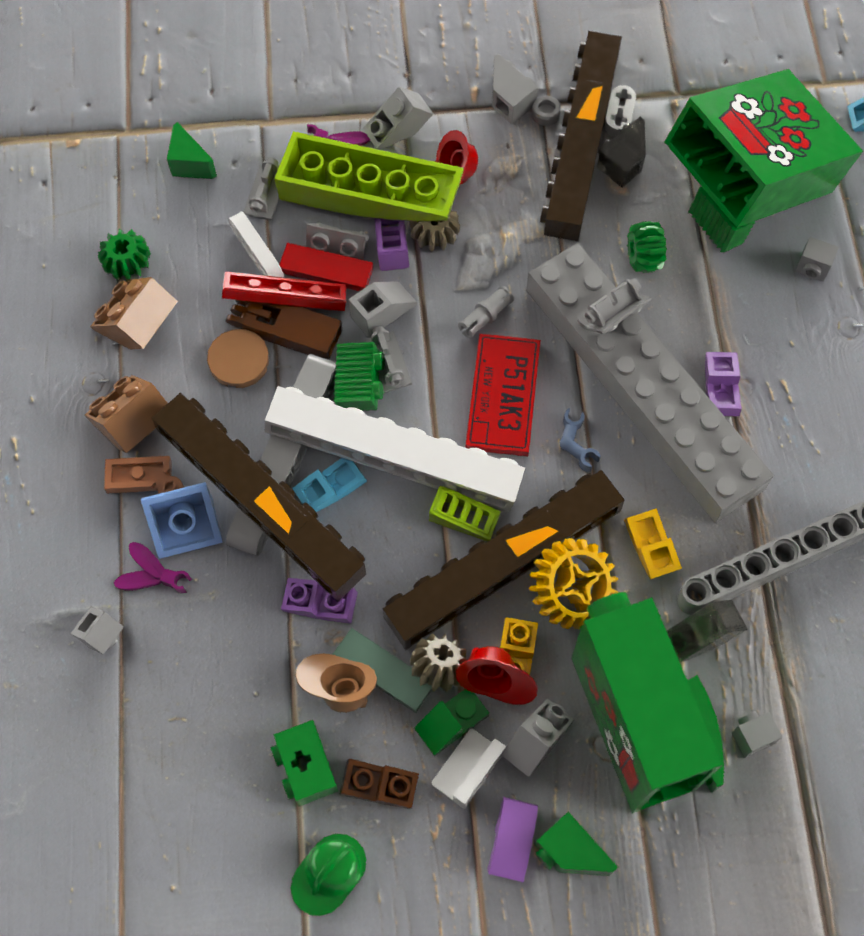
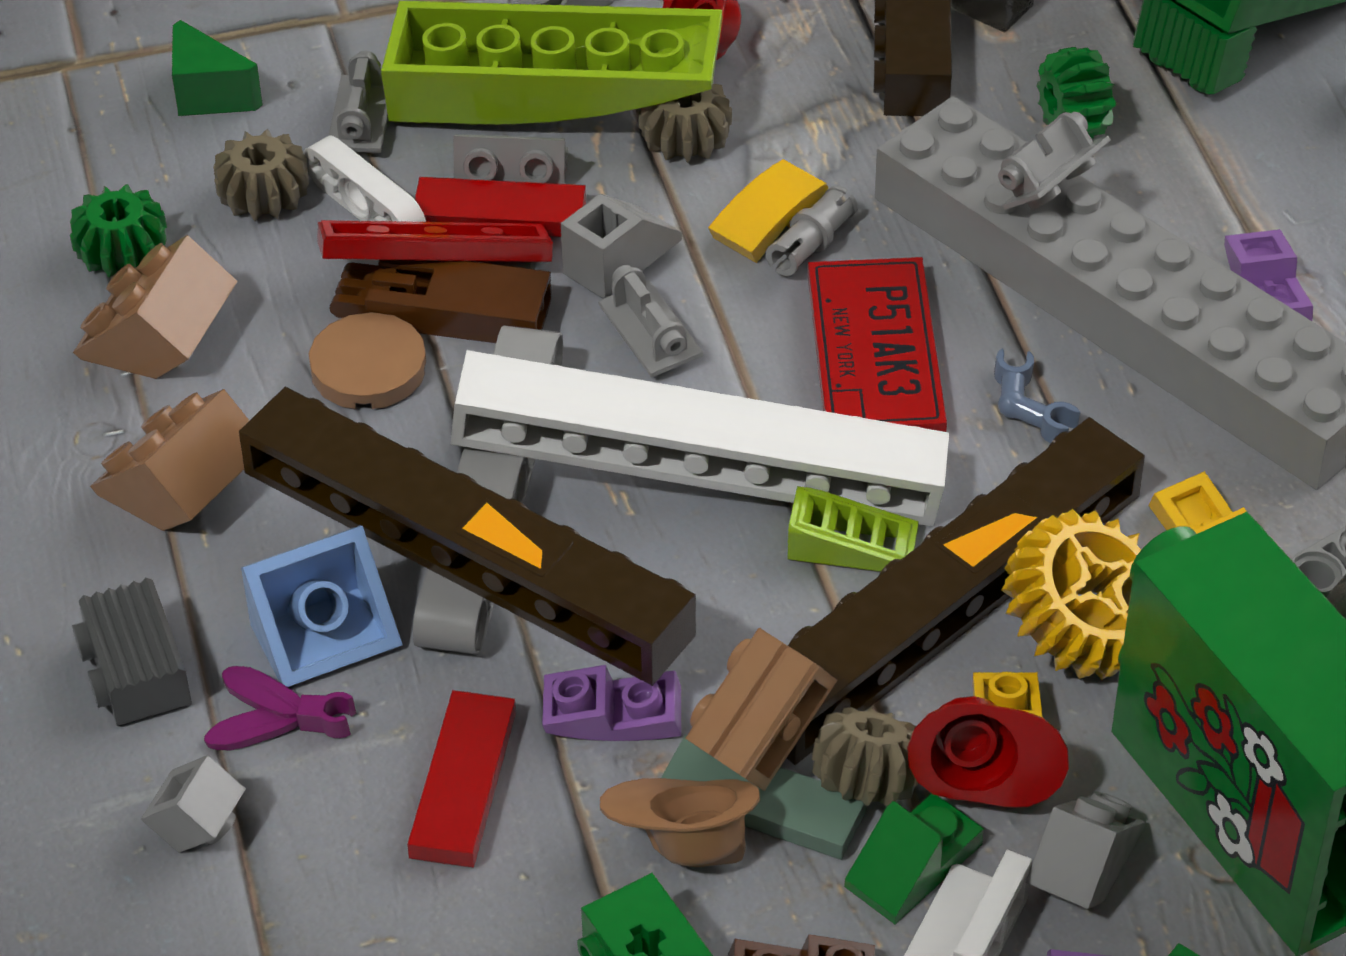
camera: 10 degrees left, 20 degrees down
nougat hinge [104,456,184,494] -> none
medium azure slope [292,458,367,512] -> none
green brick [334,342,385,411] -> none
medium lavender slope [374,218,409,271] -> none
none -> dark grey brick [72,577,192,726]
none -> dark tan gear [213,129,309,222]
none -> red tile [407,690,516,868]
none -> medium nougat brick [685,628,838,791]
none -> yellow slope [708,159,829,263]

